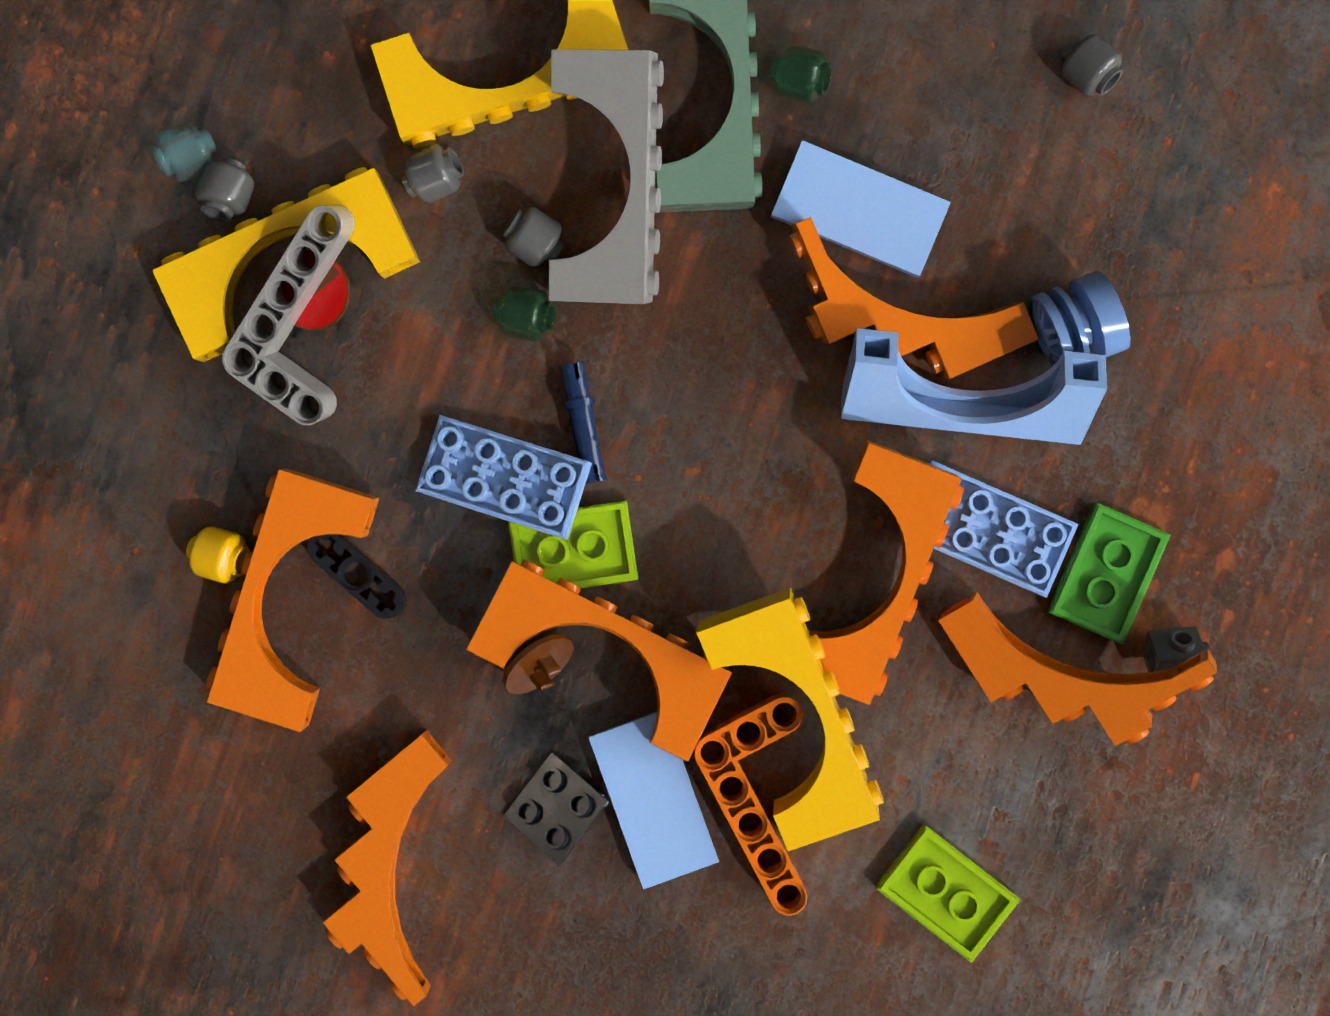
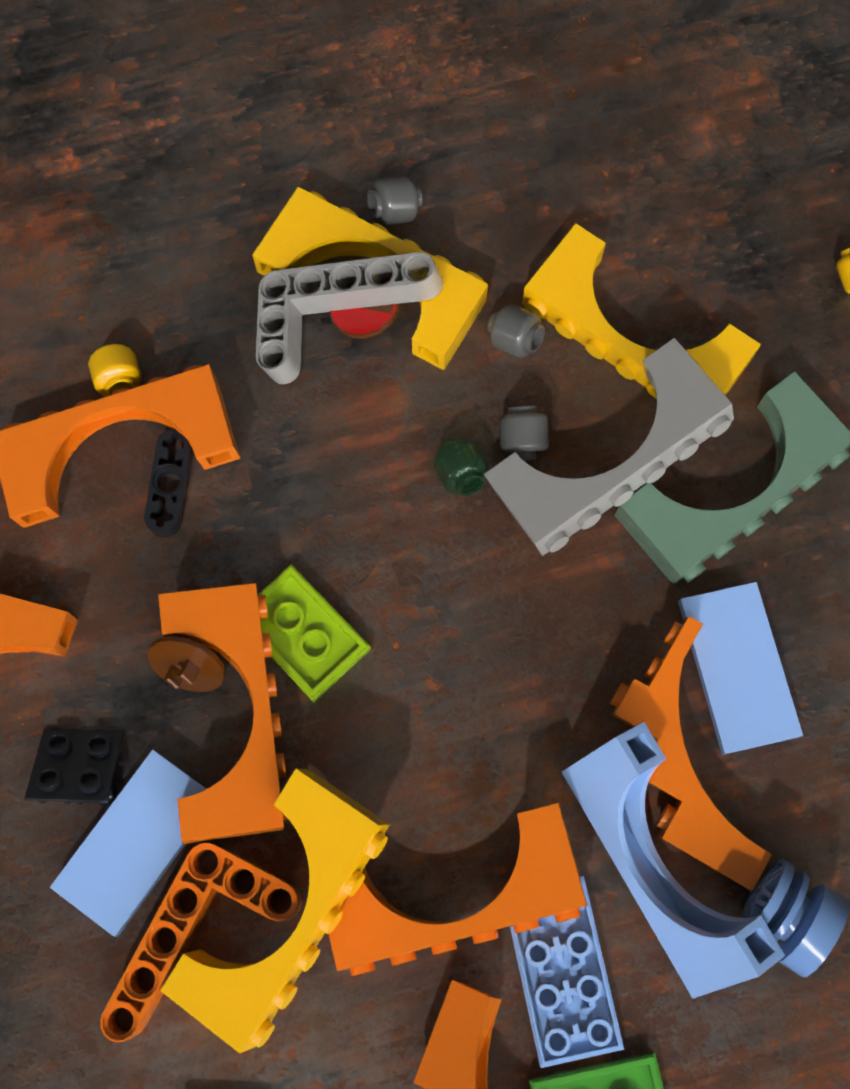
camera: 60 degrees right, 15 degrees down
clear light blue head [151,122,217,182] -> none
light blue tile [415,415,592,540] -> none
dark blue pin [559,361,607,484] -> none
clear green head [770,45,832,103] -> none

